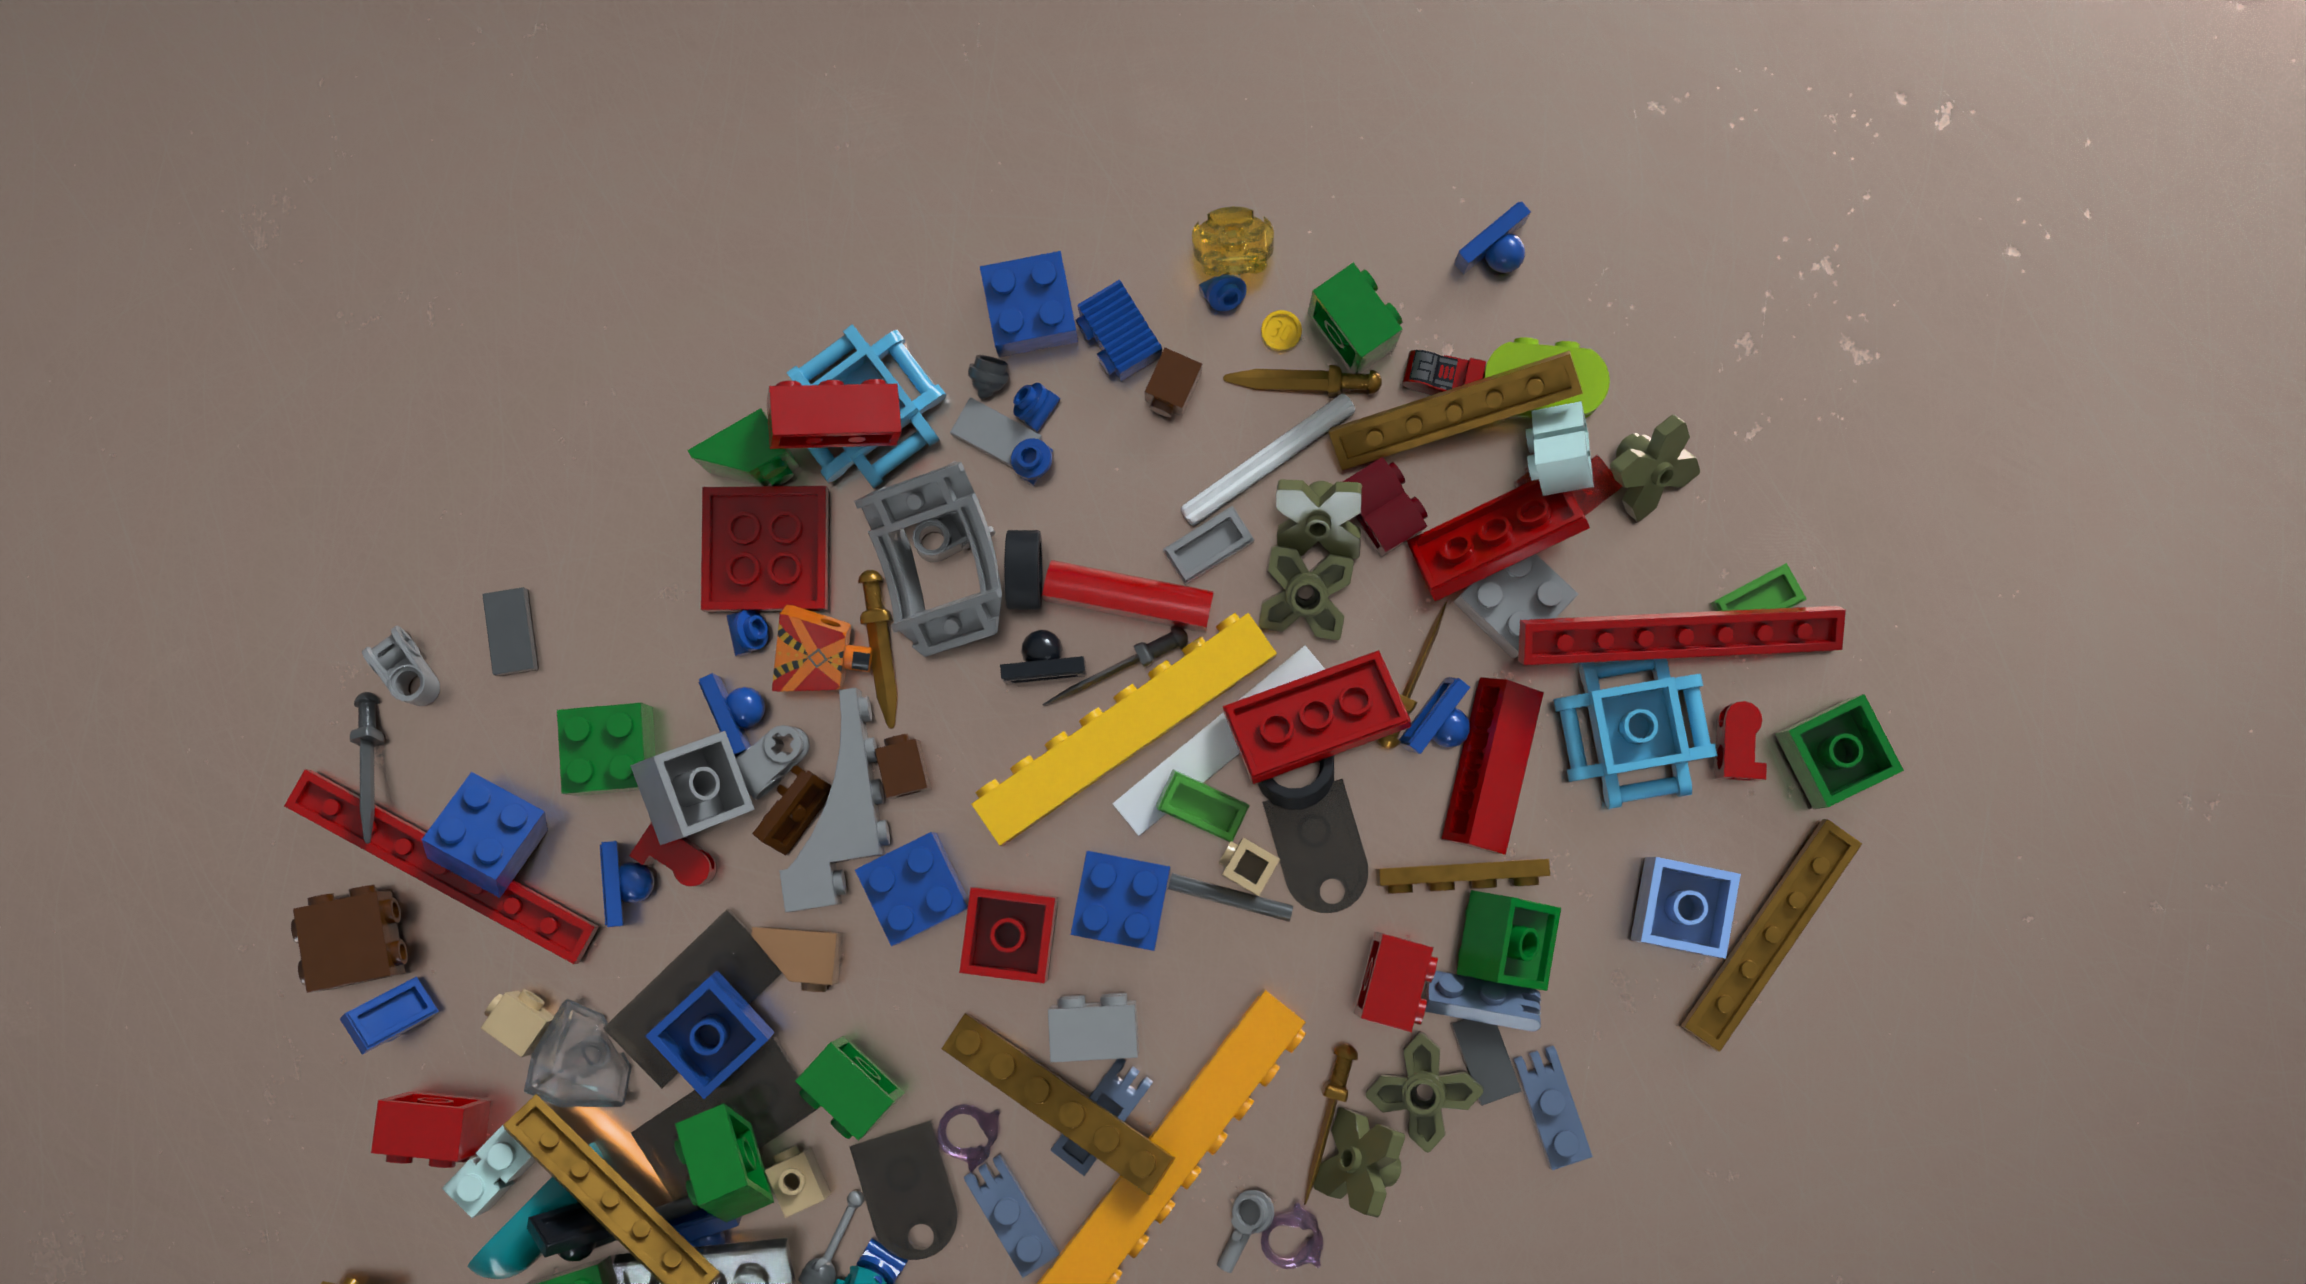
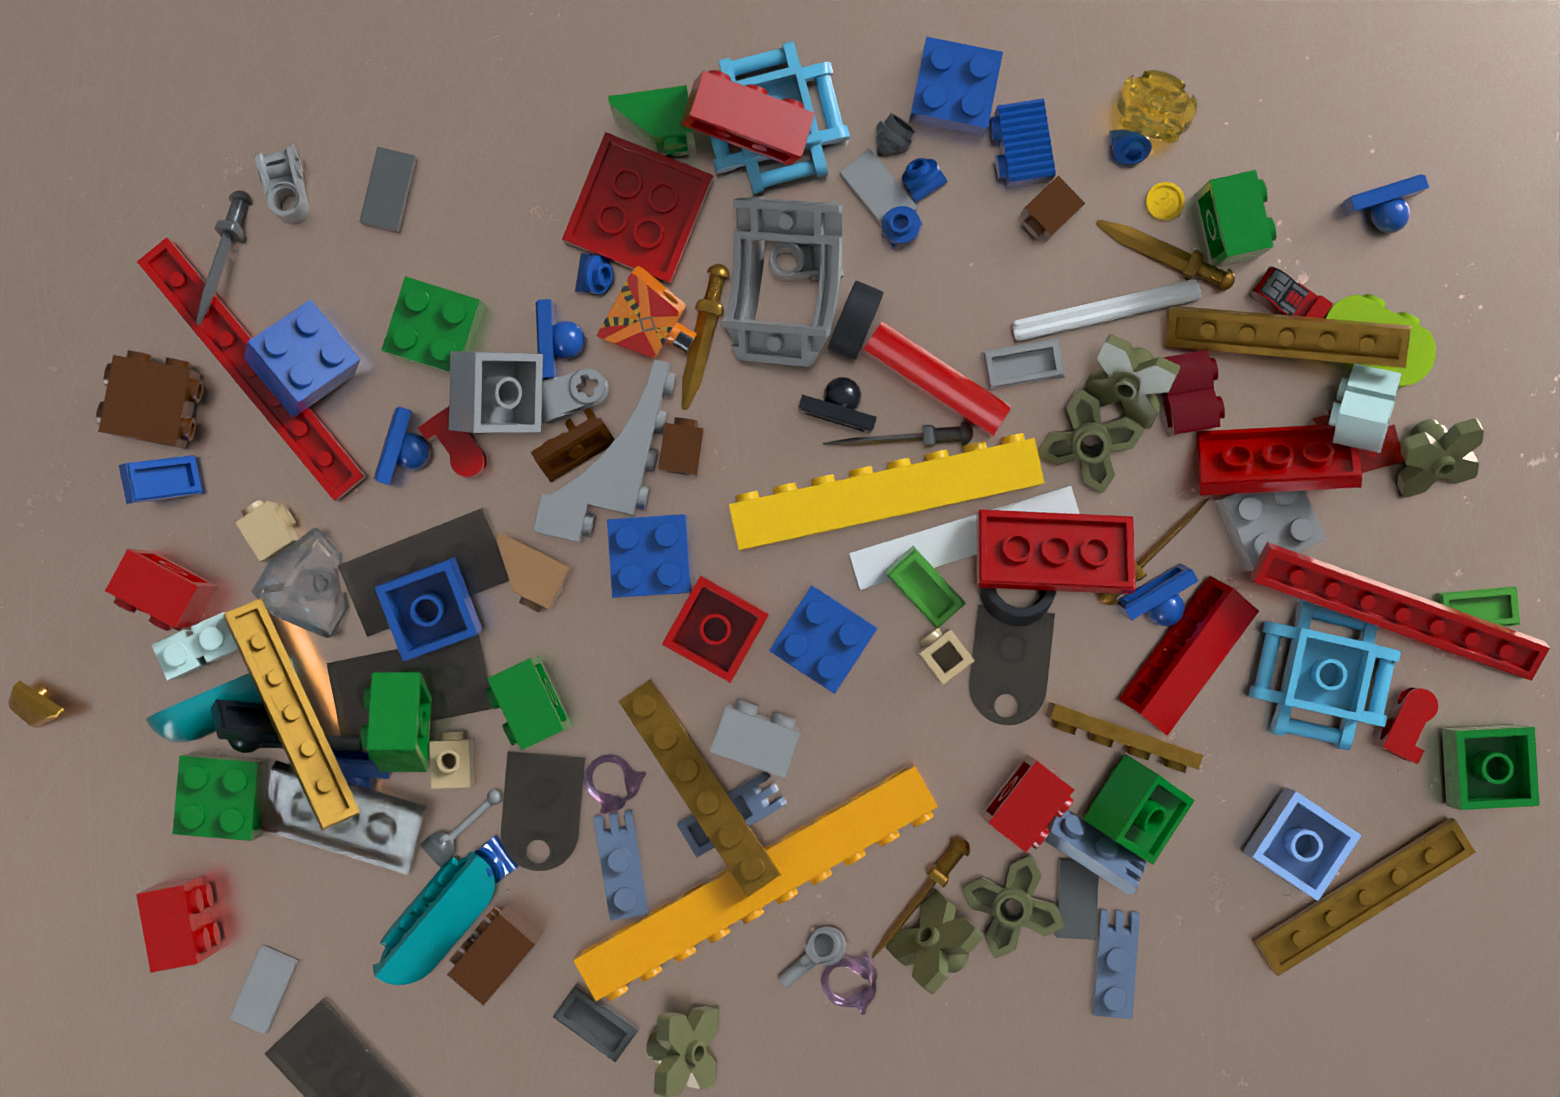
camera: 10 degrees right, 5 degrees up
dark grey bar [1168,873,1293,922] -> none

